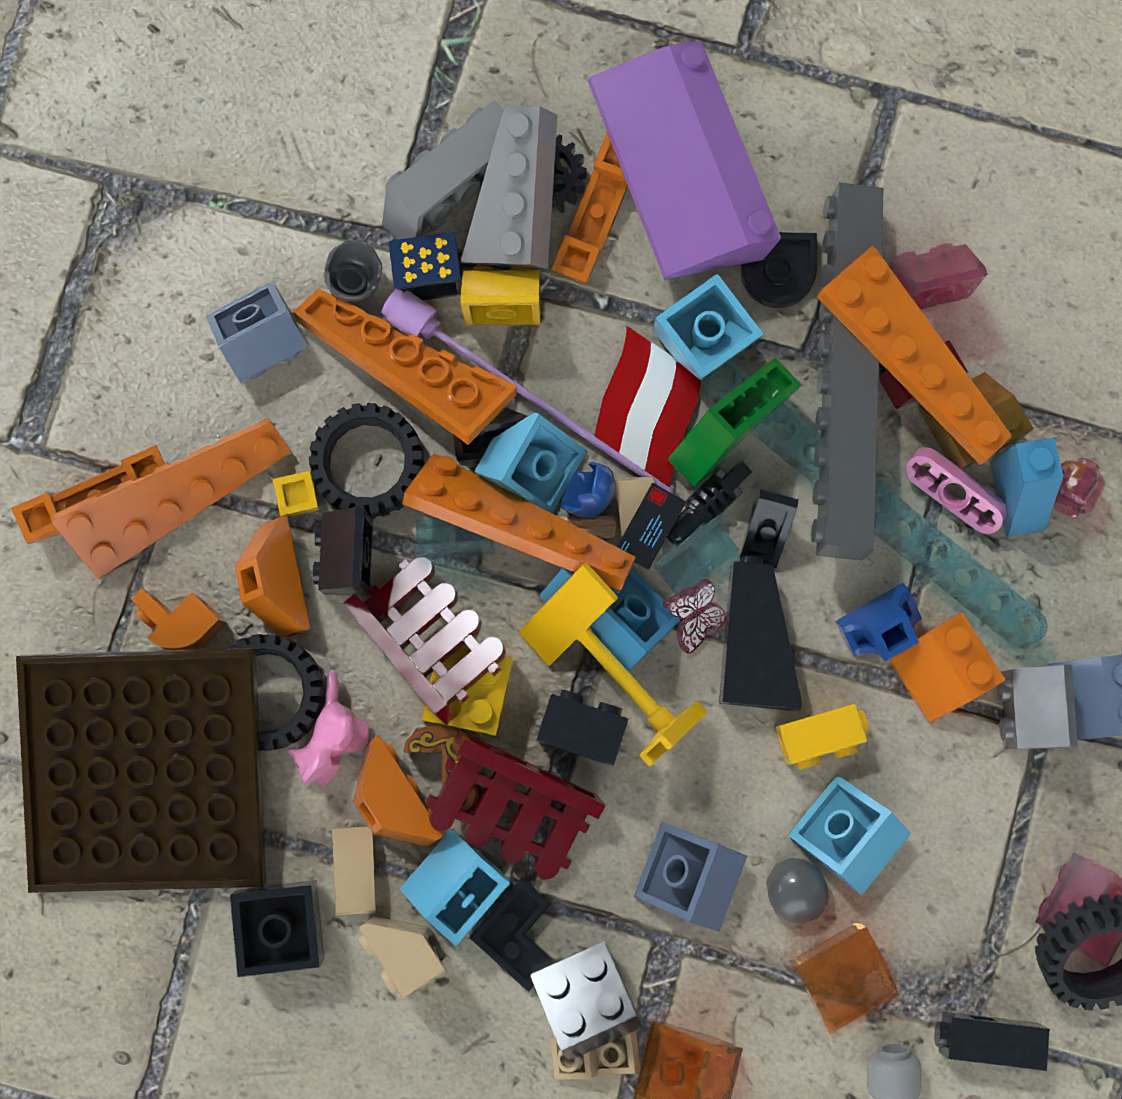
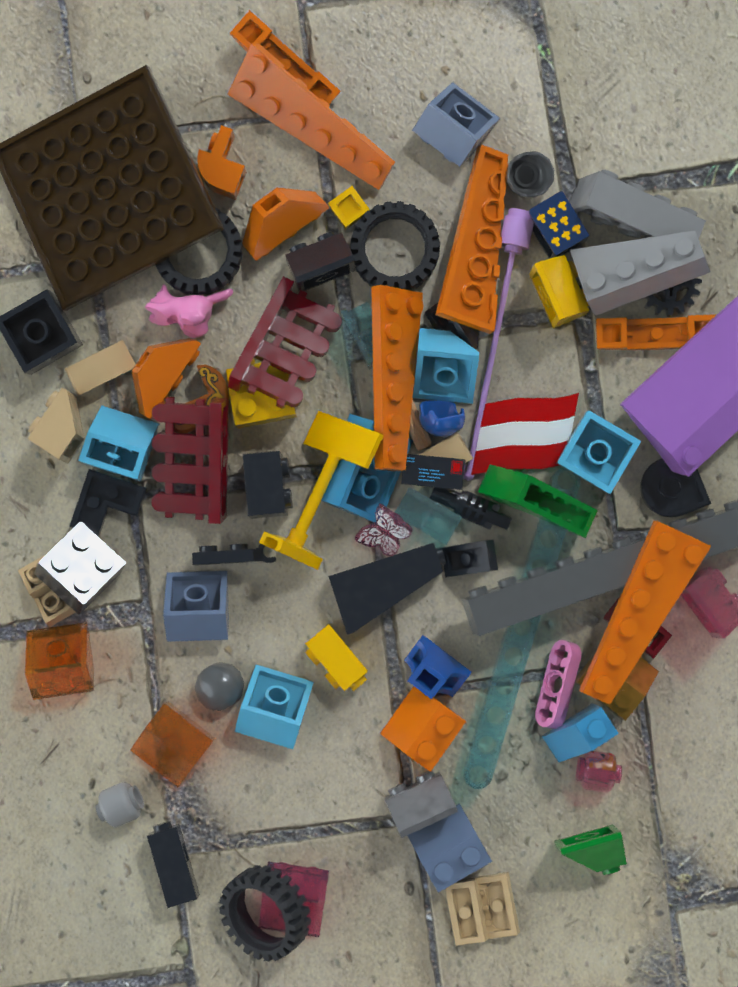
camera: 60 degrees right, 5 degrees up
none -> black plate [192,543,276,566]

